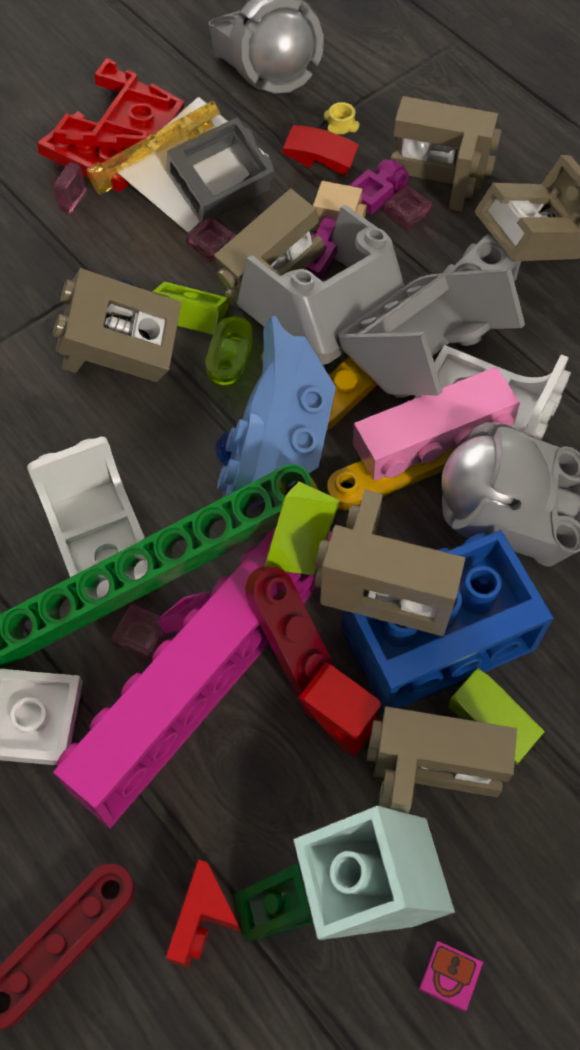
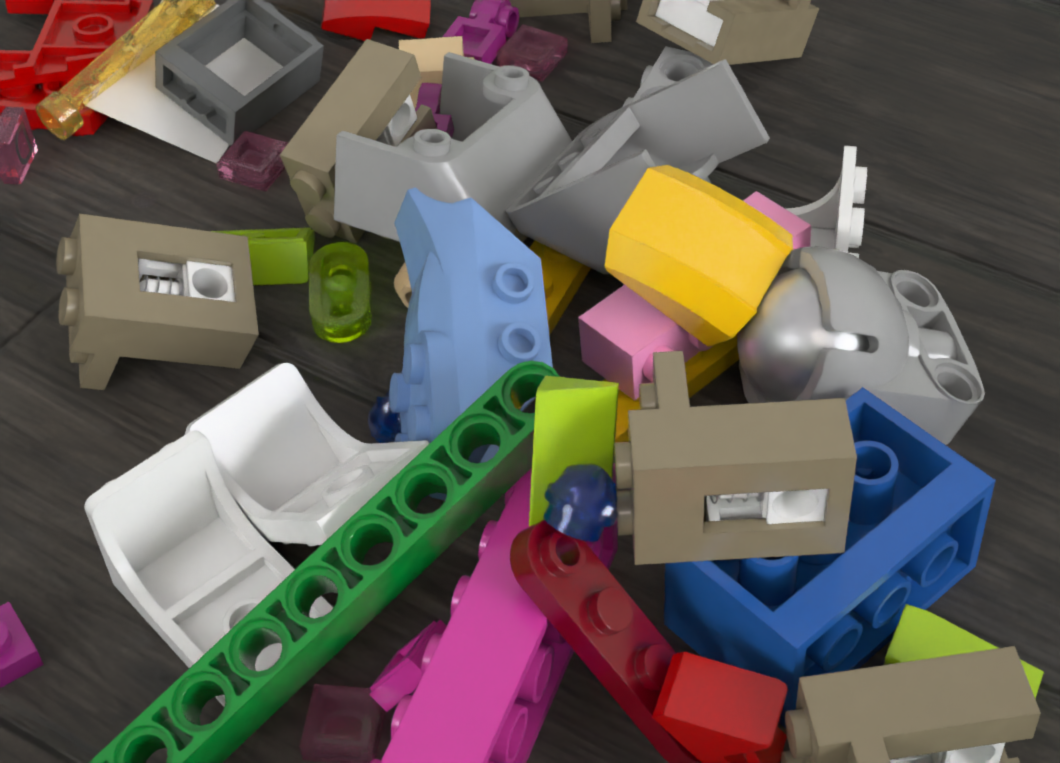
camera: 15 degrees left, 15 degrees down
none -> white bracket [185,363,430,546]
none -> clear blue plate [543,464,618,542]
none -> yellow slope [604,165,793,347]

